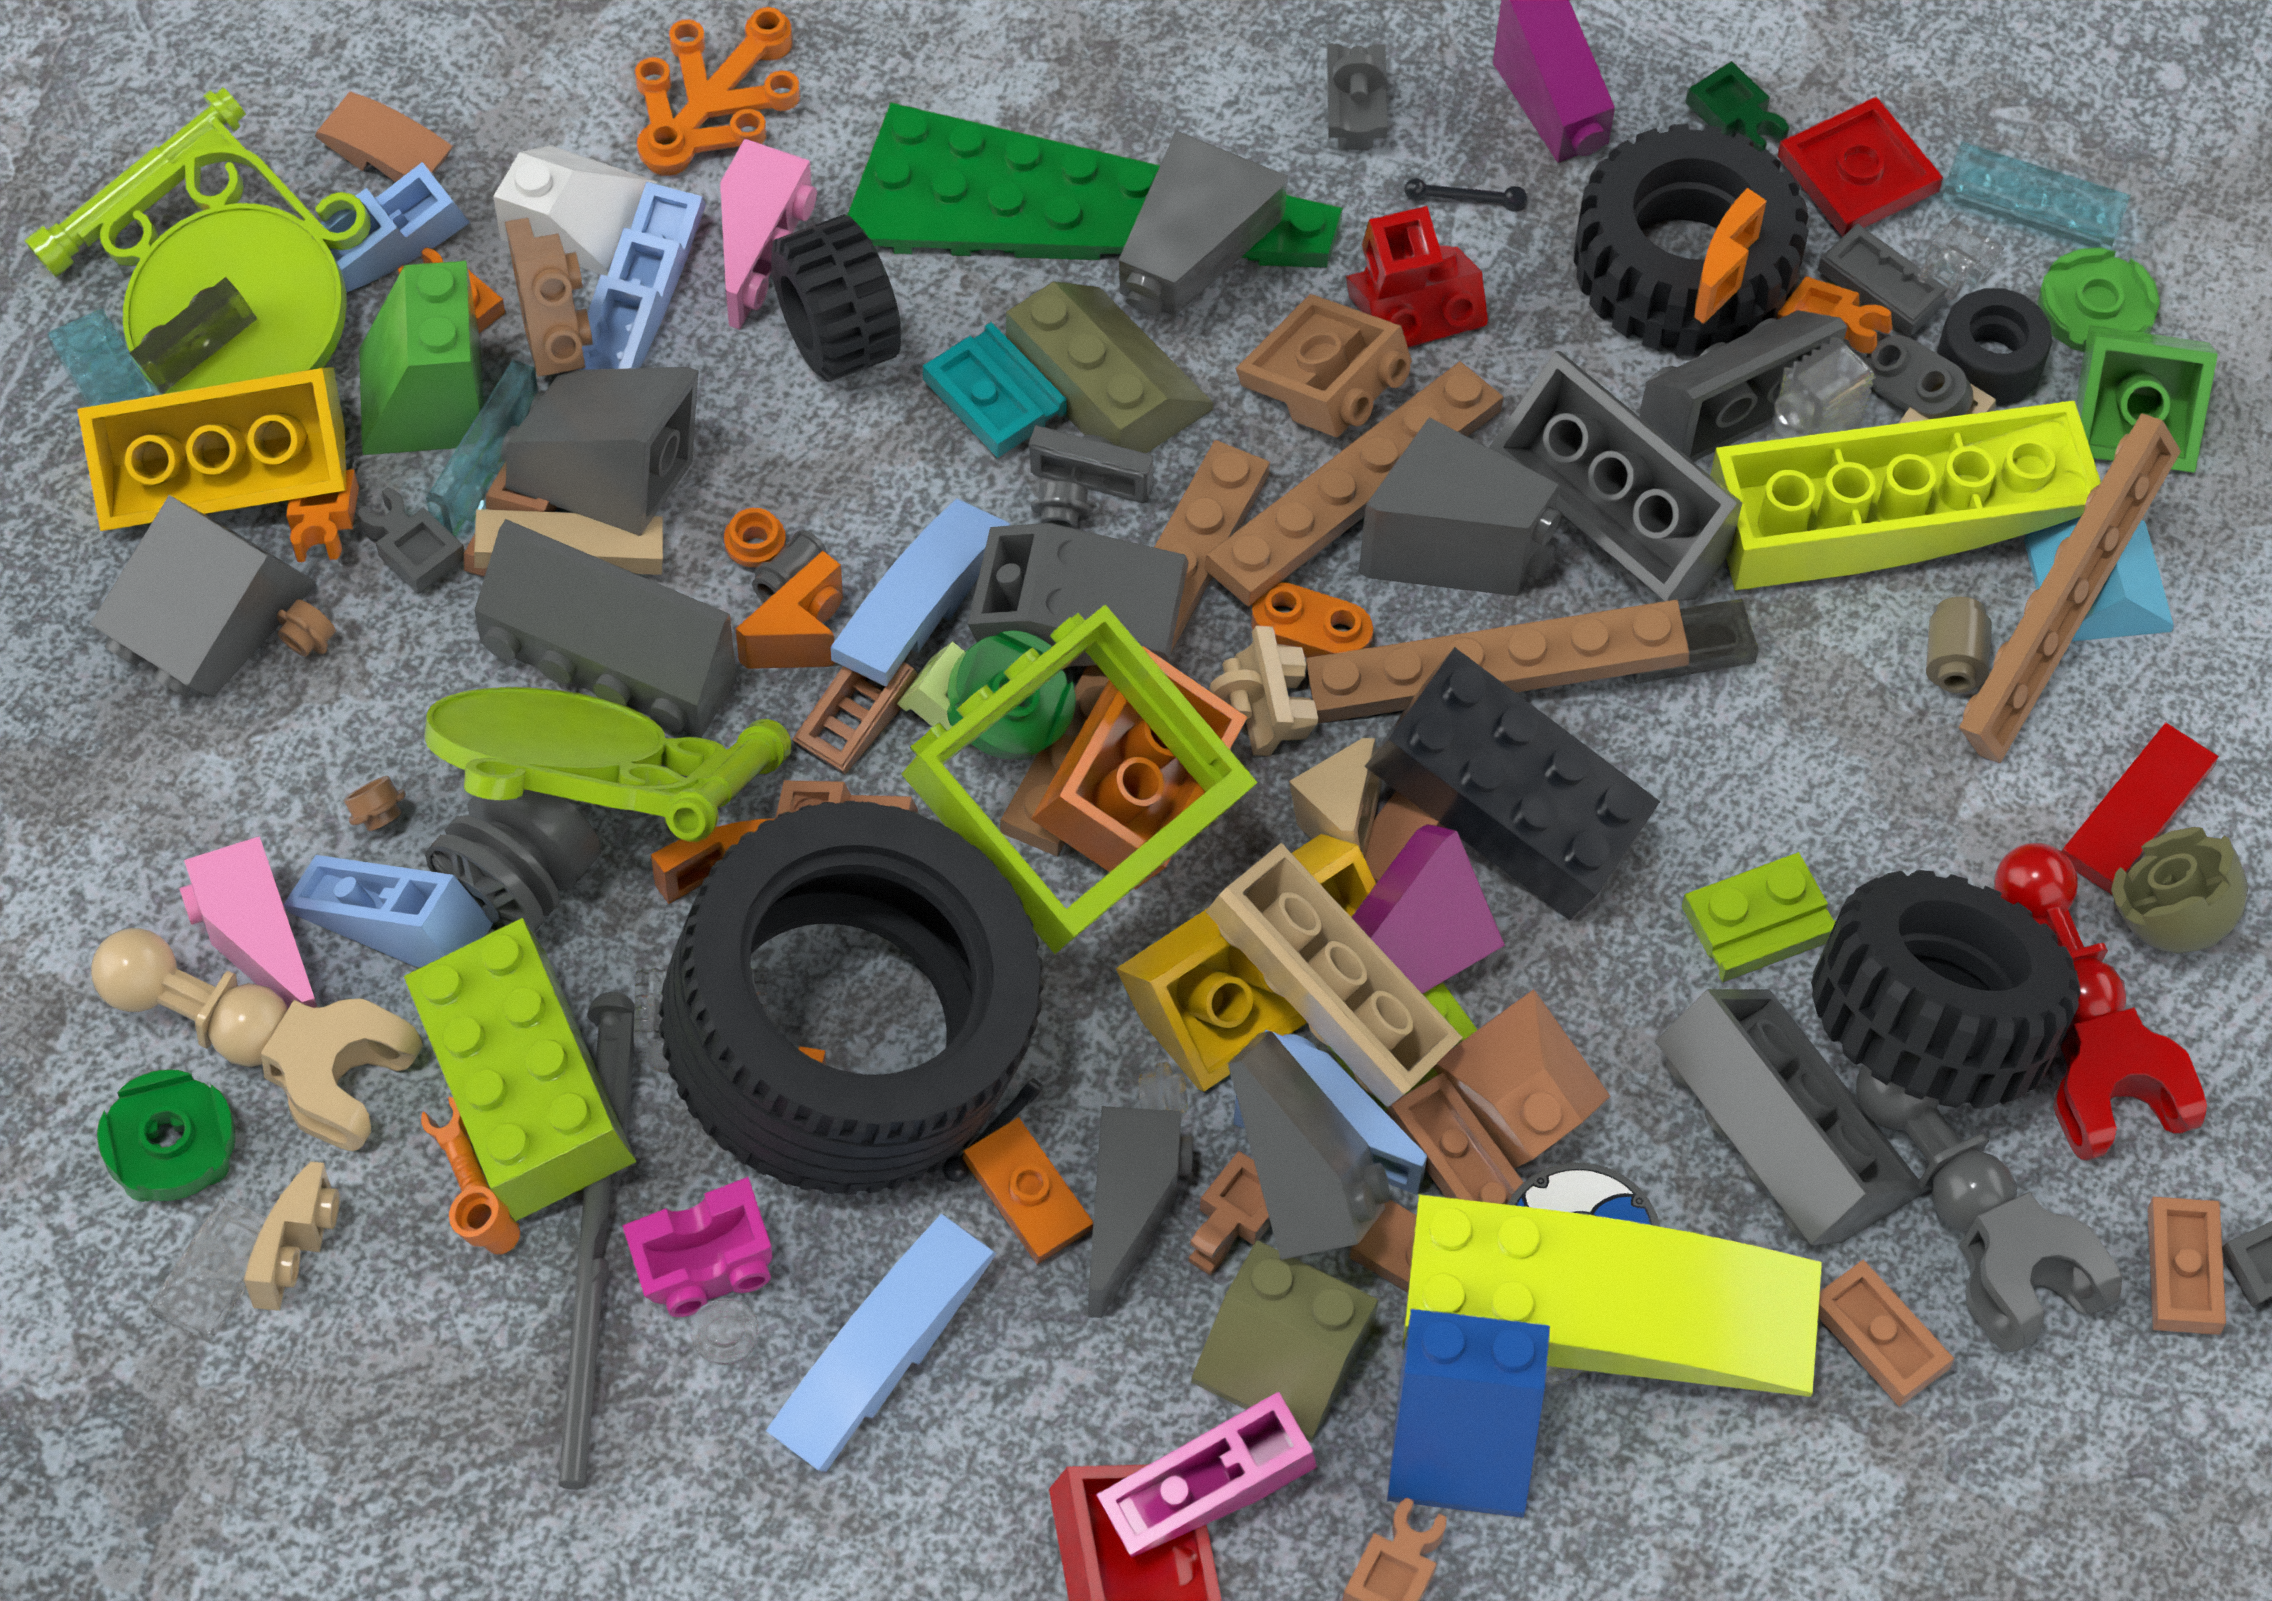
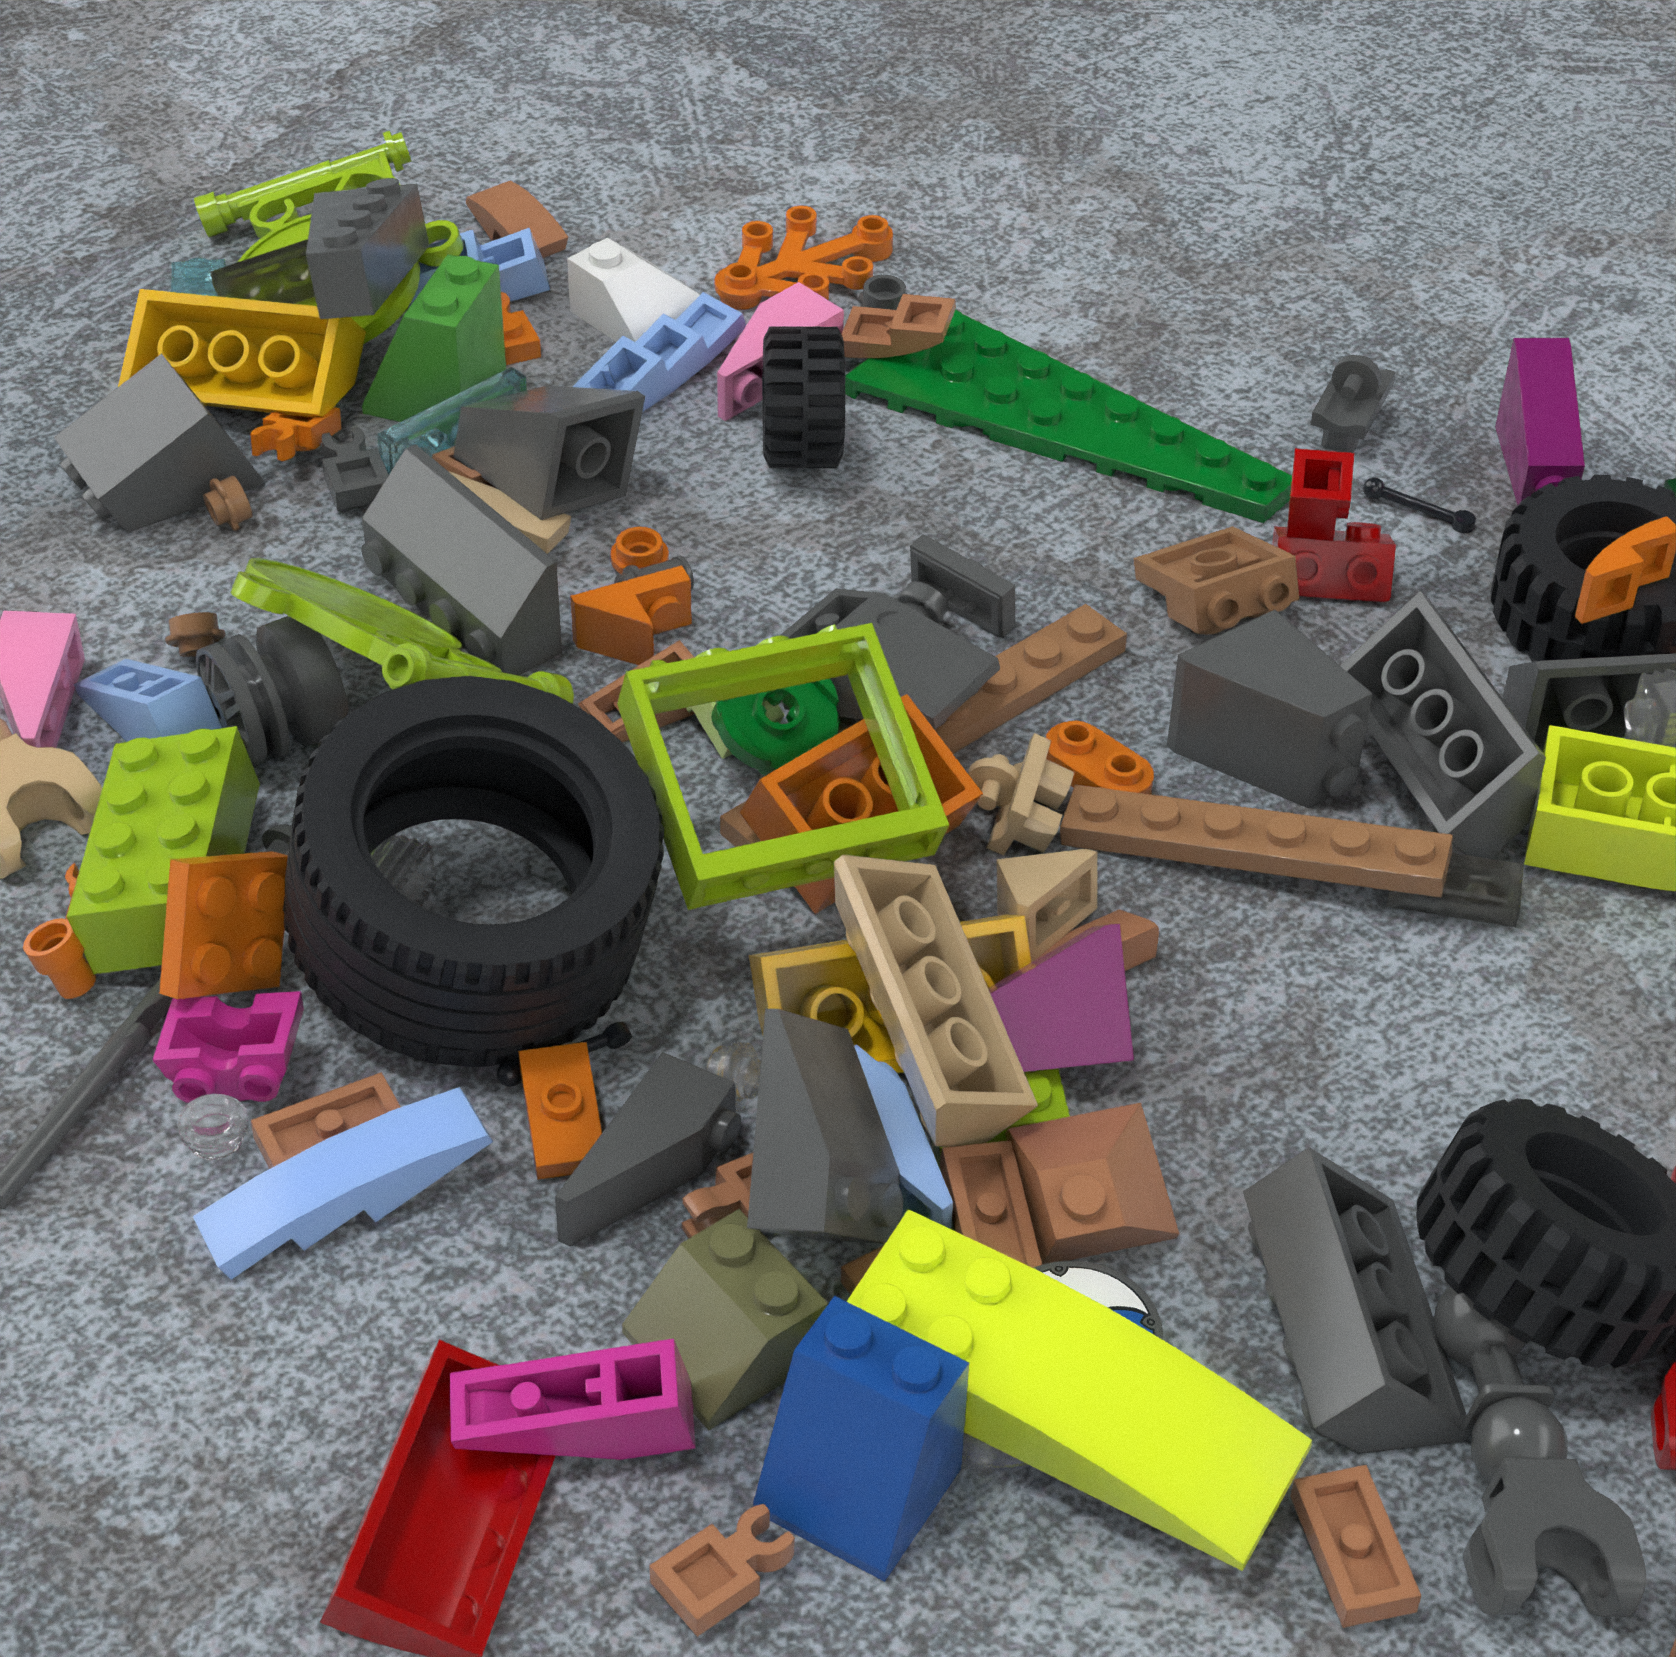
camera: 25 degrees right, 15 degrees down
medium nougat plate [505,217,593,377] -> none
light blue slope [831,498,1010,686] -> none
teal plate [922,321,1067,458] -> none
olive slope [1006,281,1213,453] -> none
dark grey slope [1119,131,1288,316] -> none
medium nougat plate [1204,361,1504,606] -> none
black brick [1364,647,1661,921] -> none
lime plate [1681,852,1836,982] -> none
none -> orange plate [159,851,288,999]
none -> nougat plate [251,1072,401,1169]
none -> dark grey wedge [306,178,429,319]
none -> nougat slope [841,294,956,358]
none -> dark grey plate [858,275,907,310]

